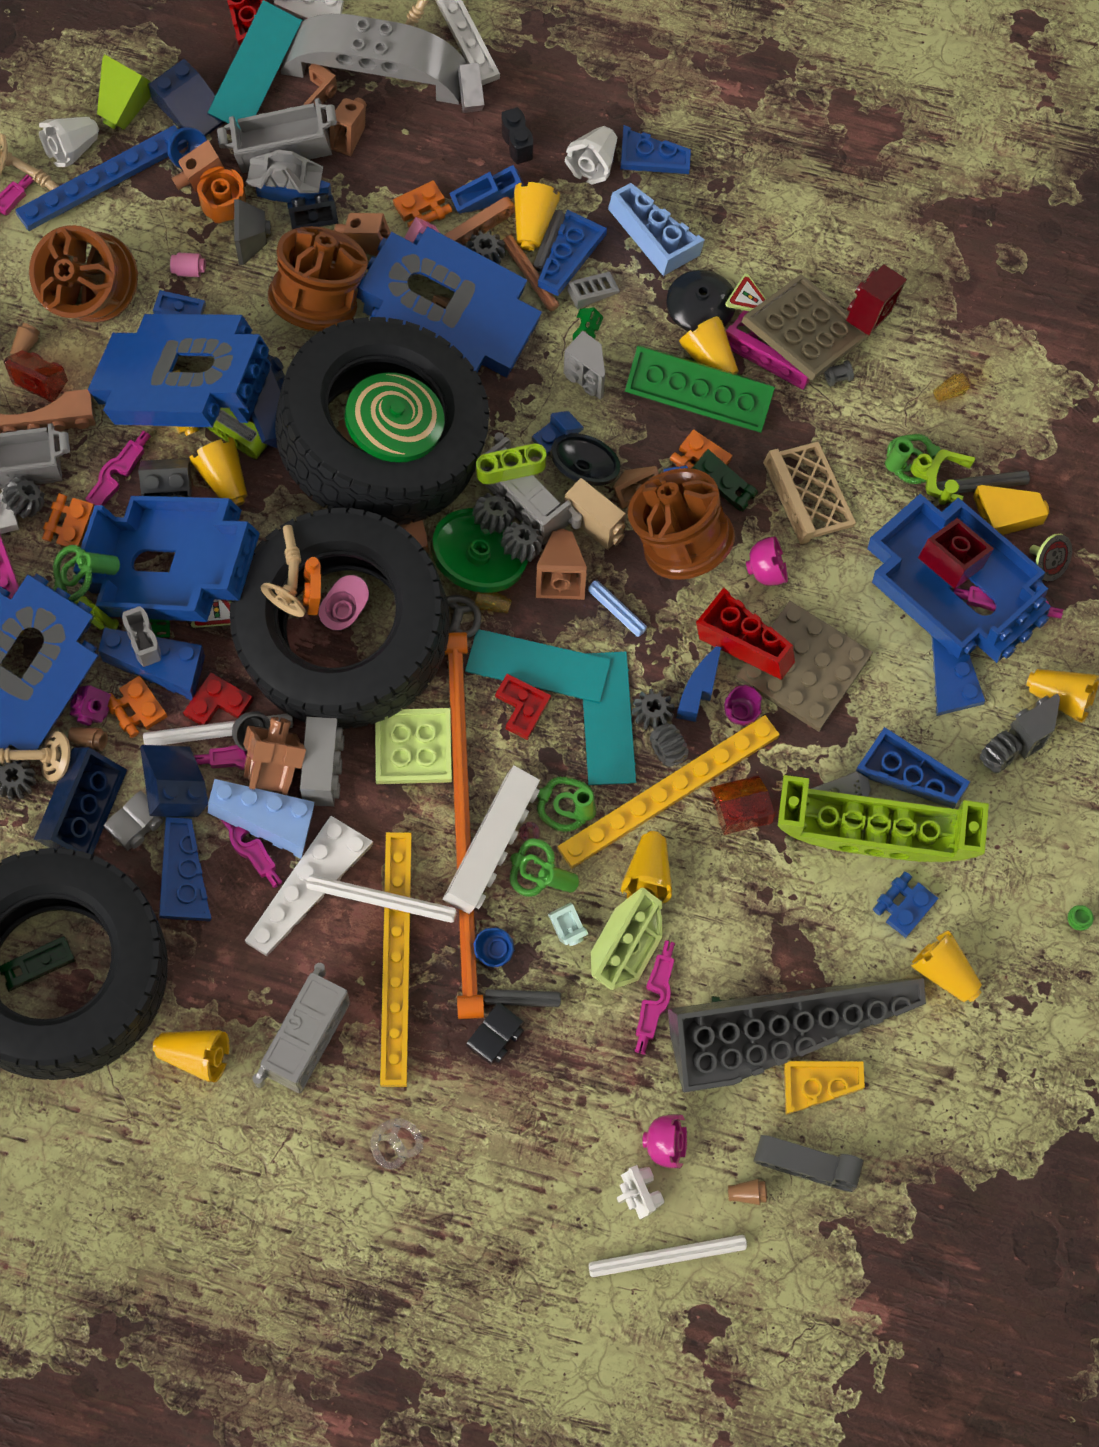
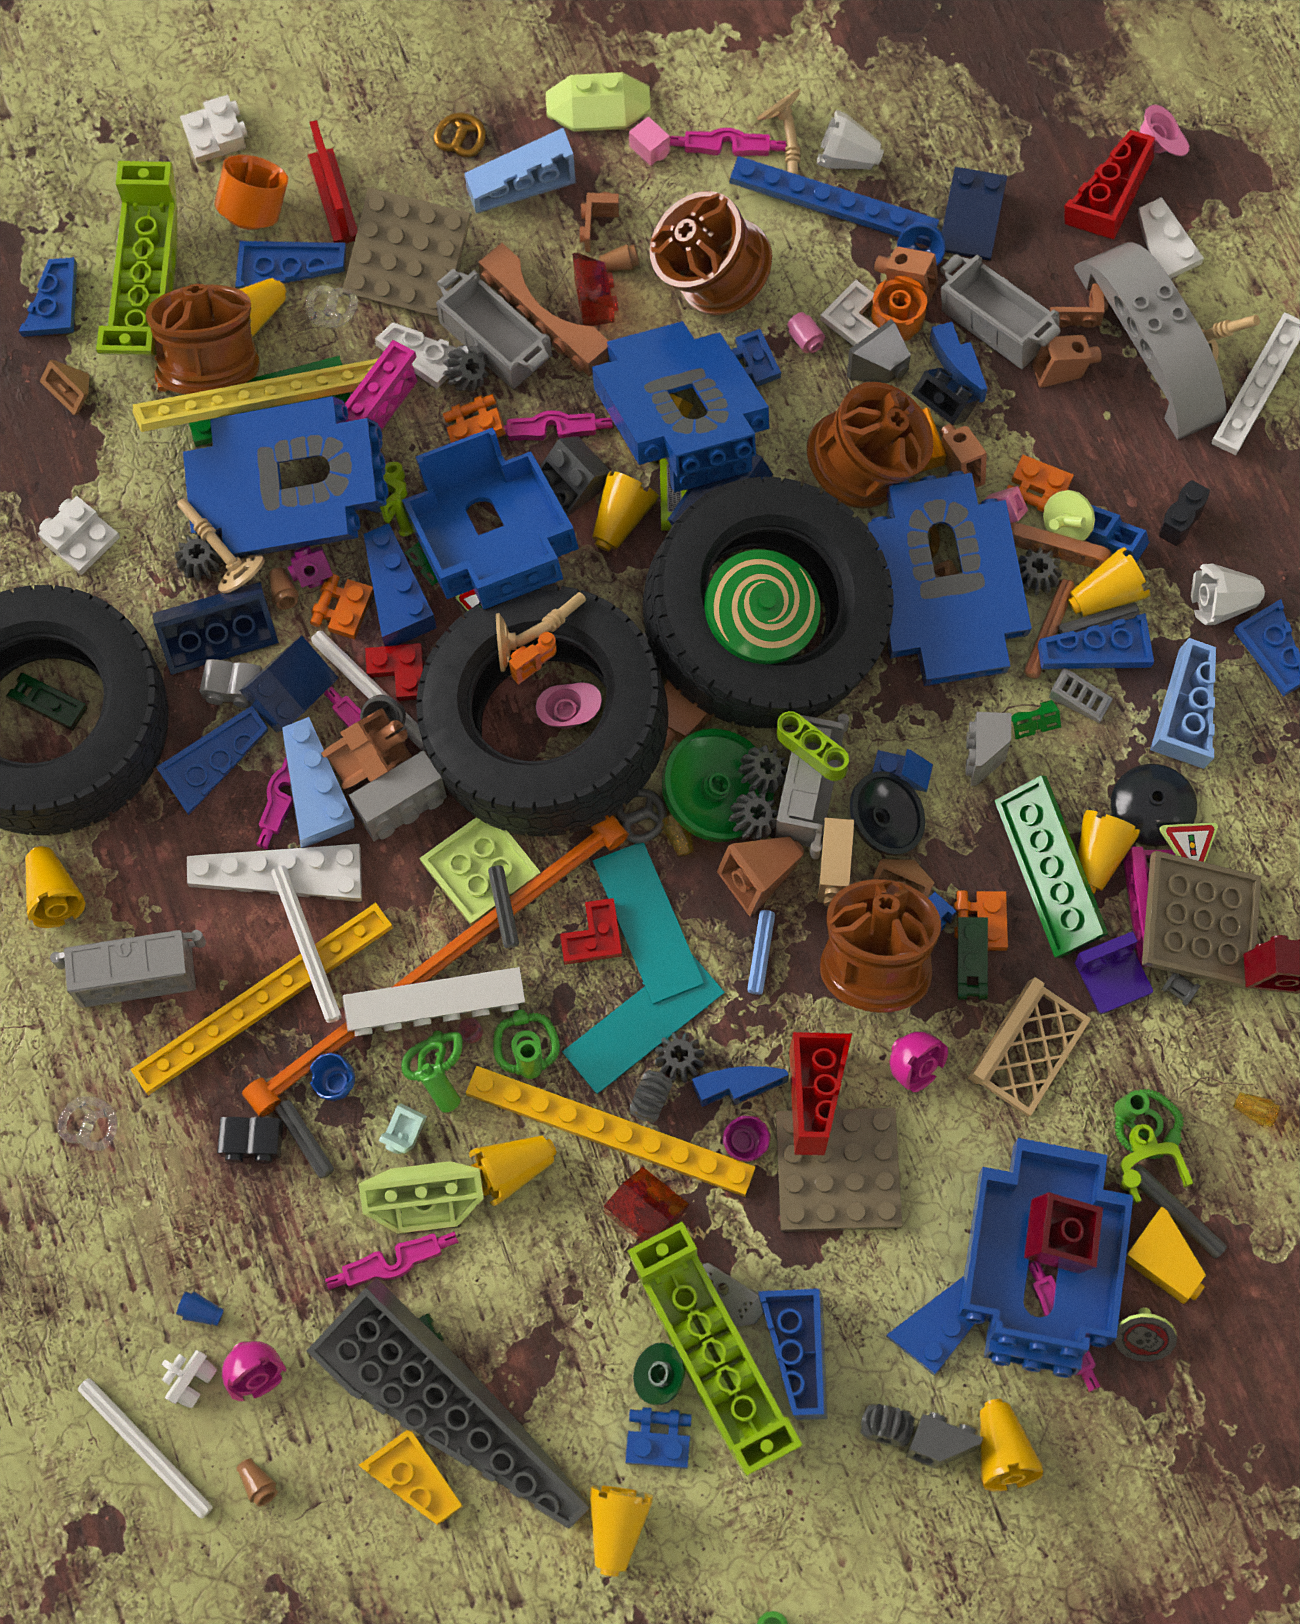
camera: 60 degrees right, 0 degrees up
bright green piece [53,545,120,602] -> none
lime slope [97,54,151,130] -> none
light grey brick [122,606,161,667] -> none
teal window [208,0,302,129] -> none
light grey piece [246,150,323,193] -> none
flat silver piece [458,63,484,113] -> none
dark grey beam [754,1135,864,1192] -> none
none -> blue cone [176,1291,224,1326]
none -> dark grey axle [488,865,519,949]
none -> dark green dish [633,1343,685,1405]
none -> white plate [820,280,878,346]
none -> yellowish green shield [1043,490,1095,541]
none -> dark purple bracket [1075,931,1153,1015]

